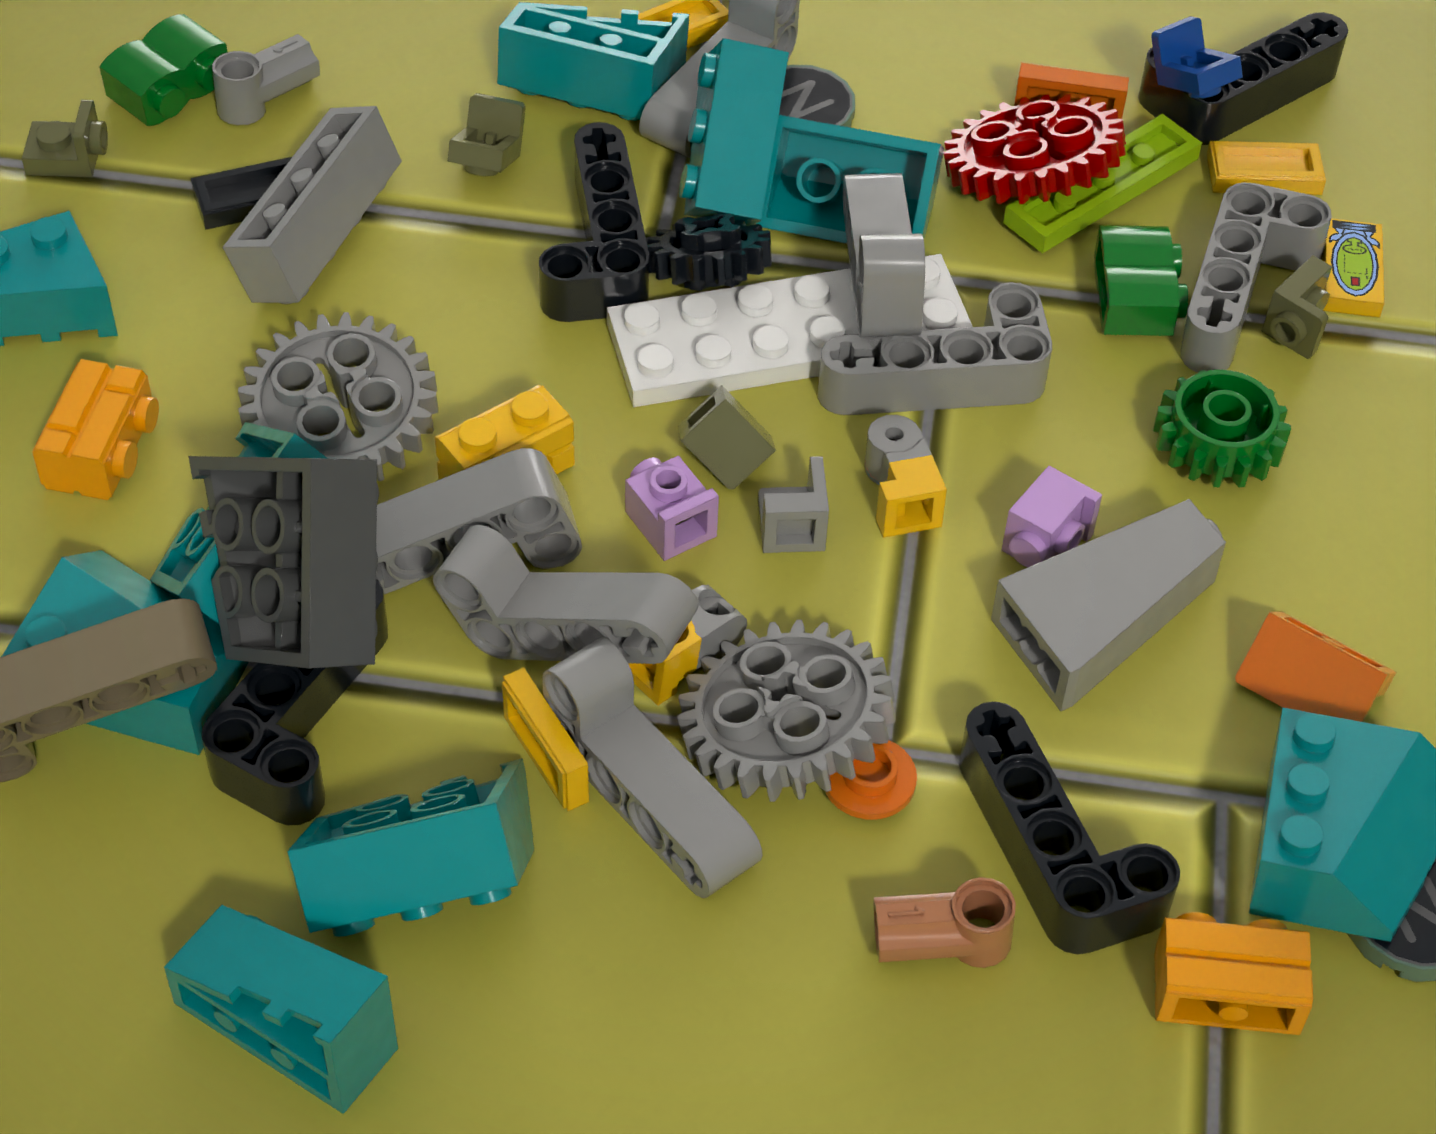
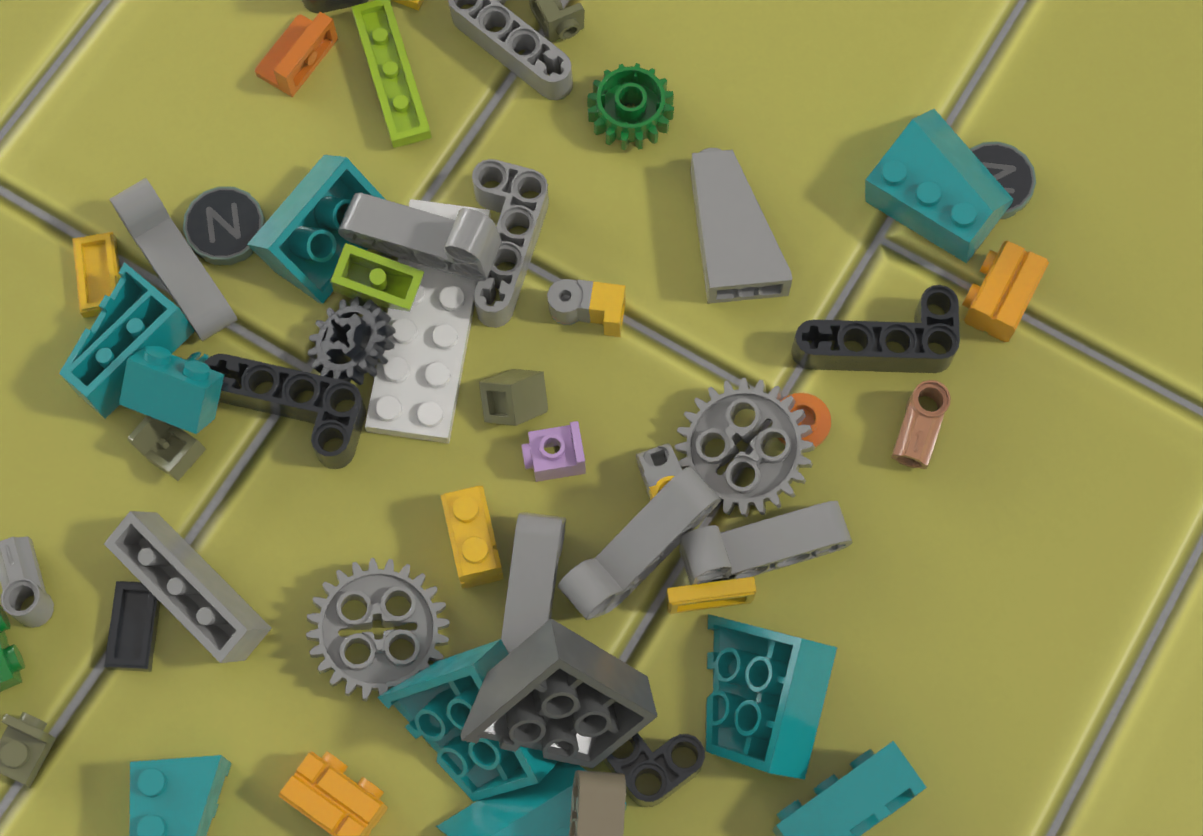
camera: 65 degrees left, 20 degrees up
teal wedge [679,38,789,226] -> none
light grey panel [758,456,829,553] -> none
red gear [944,94,1126,204] -> none
lavender brick [1001,466,1102,567] -> none
green brick [1094,225,1188,336] -> none
orange panel [1235,611,1397,722] -> none
none -> teal brick [119,345,224,434]
none -> lime slope [330,243,424,312]

